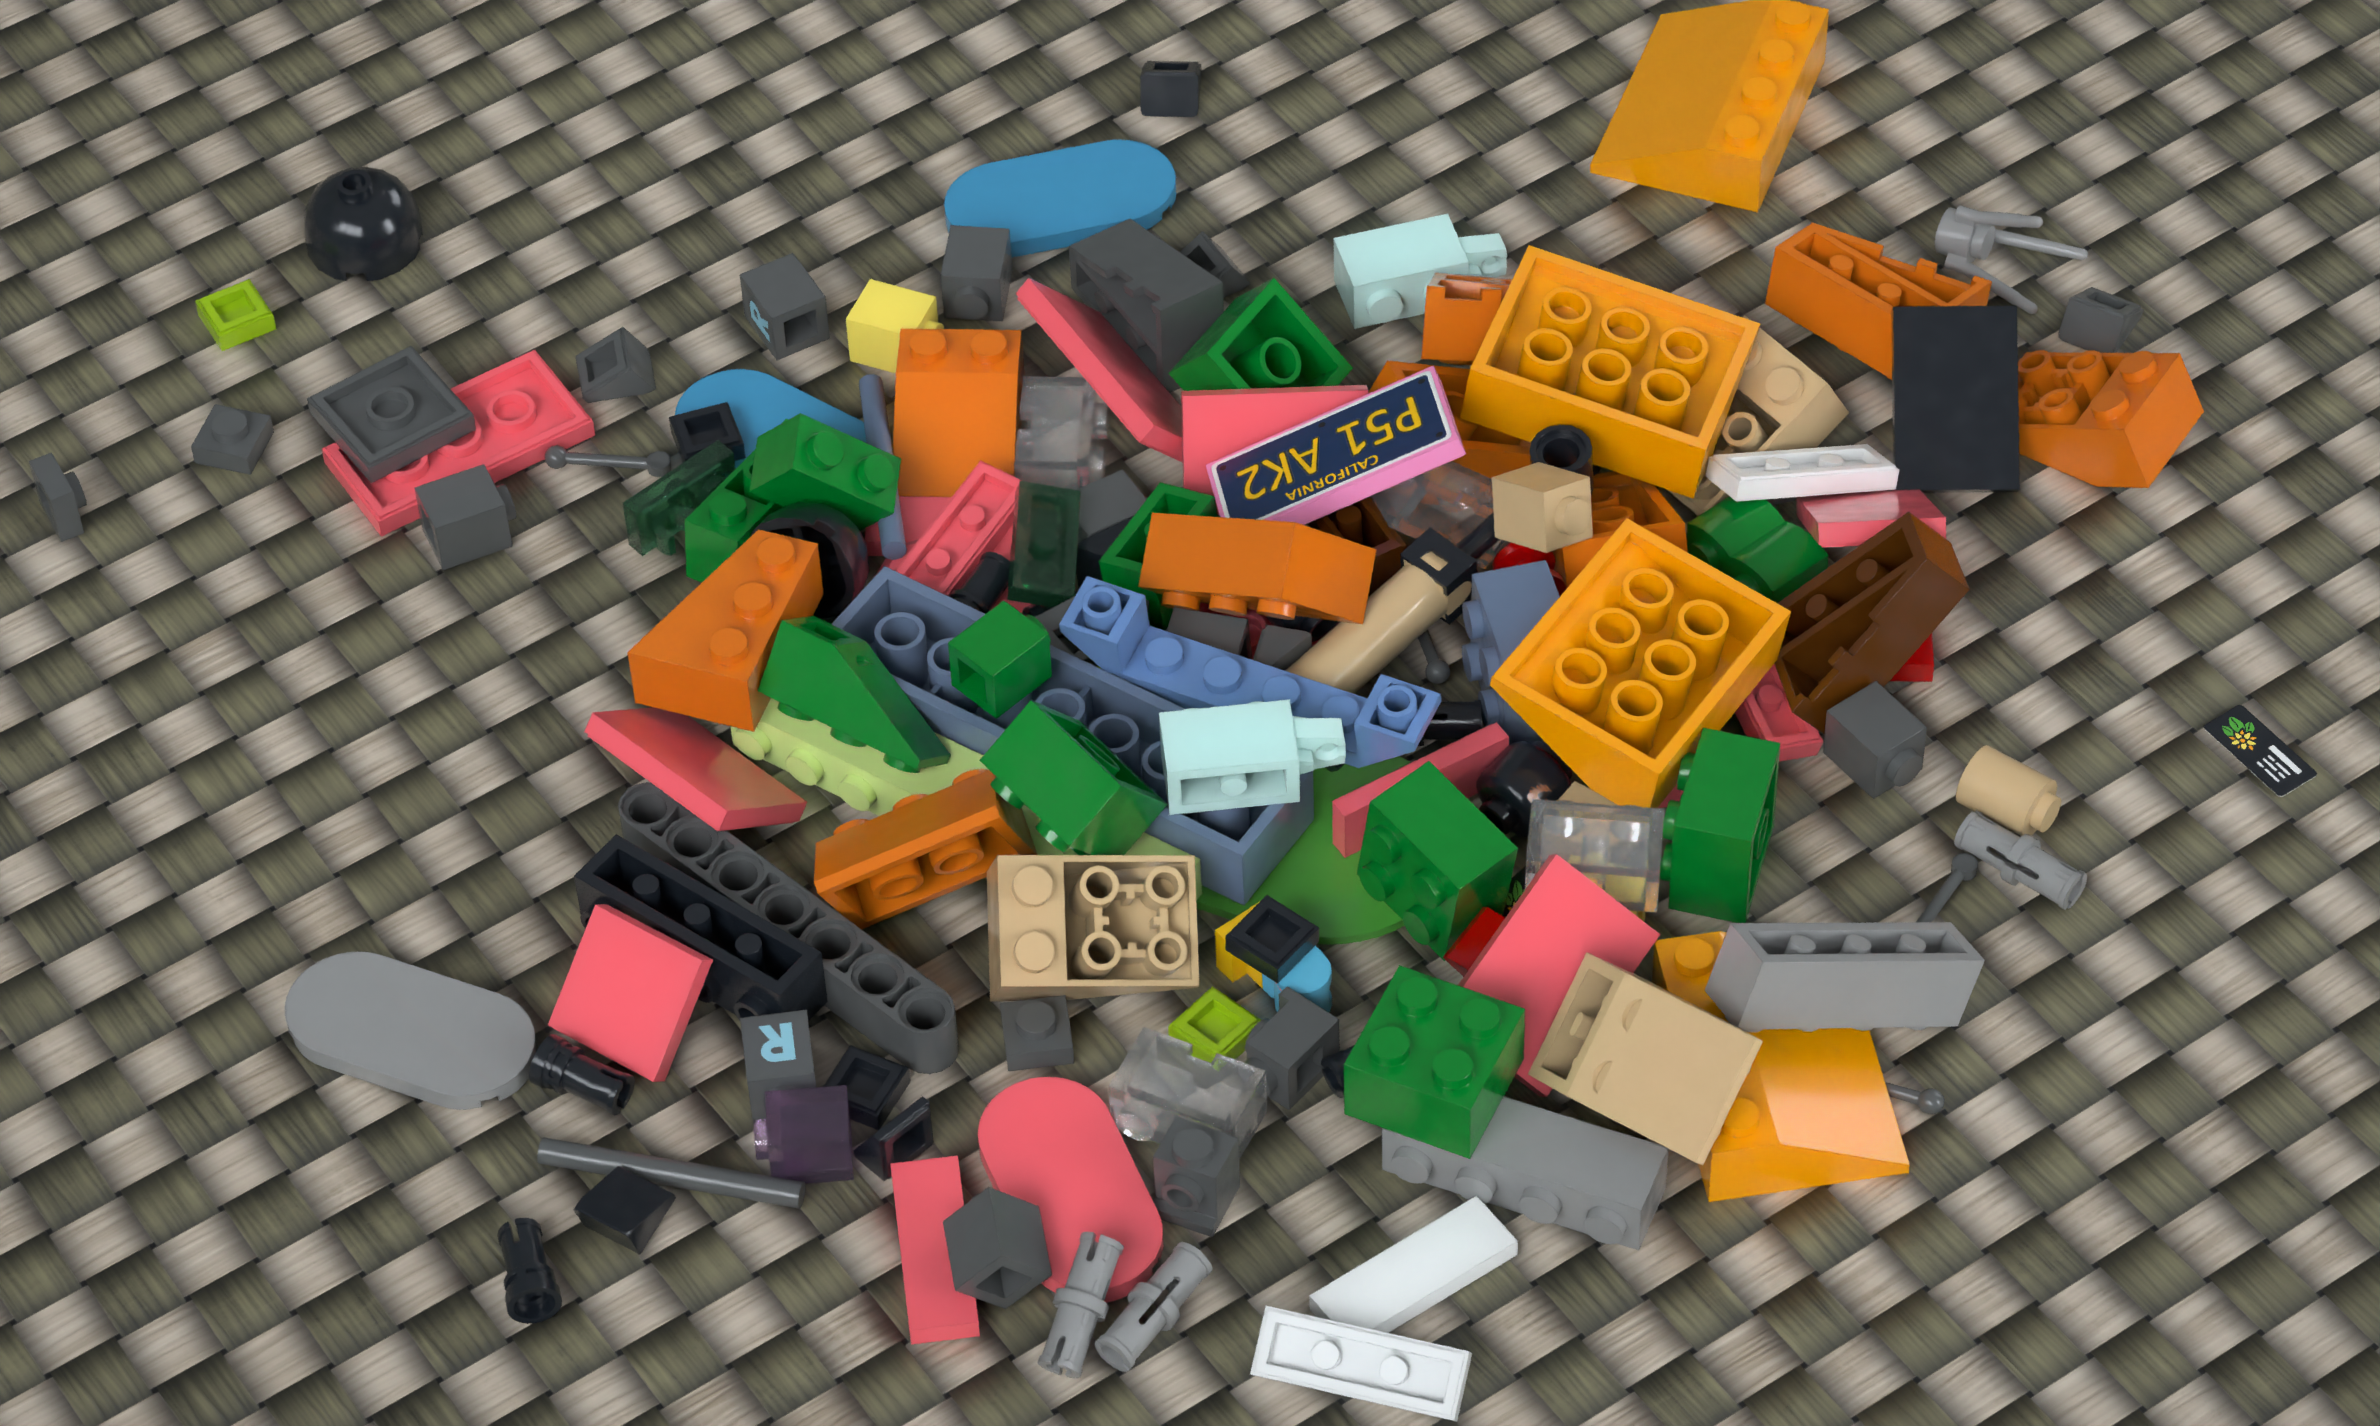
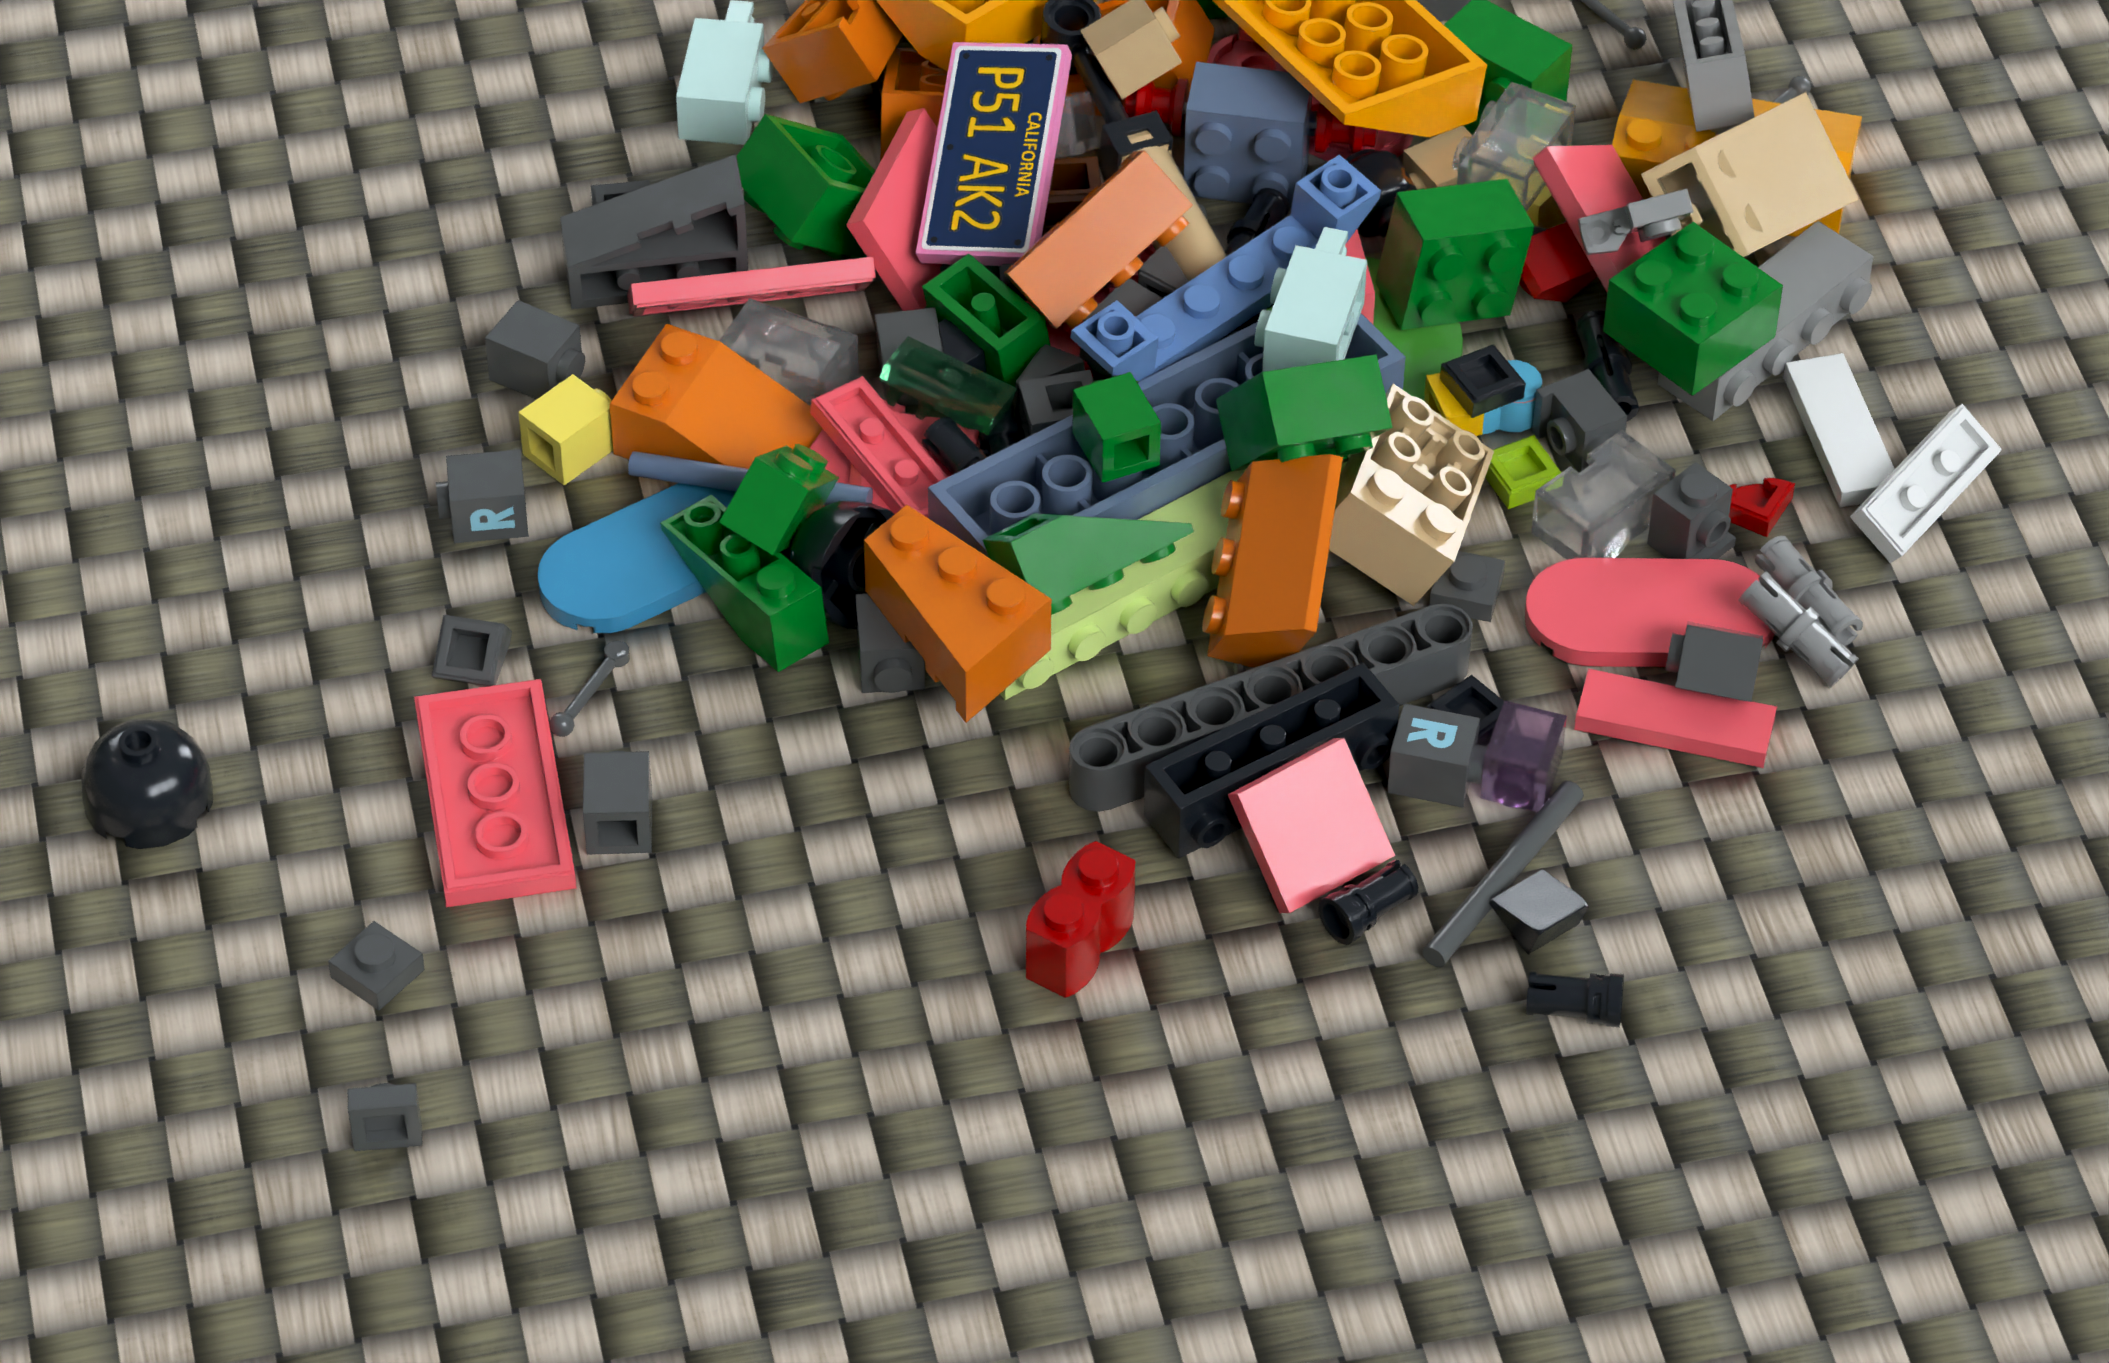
camera: 70 degrees left, 0 degrees up
lime tile [195,279,276,351] -> none
light grey tile [285,952,537,1110] -> none
dark grey tile [307,346,476,483] -> none
coral tile [584,707,807,831] -> none
clear green plate [623,440,736,556] -> none
black tile [669,402,746,473] -> none
black slope [853,1096,934,1181] -> none
dark azure tile [944,140,1176,257] -> none
black slope [1141,61,1202,117] -> none
none -> red brick [1026,841,1135,998]
none -> light grey hinge [1578,188,1693,255]
none -> red tile [1729,478,1795,537]

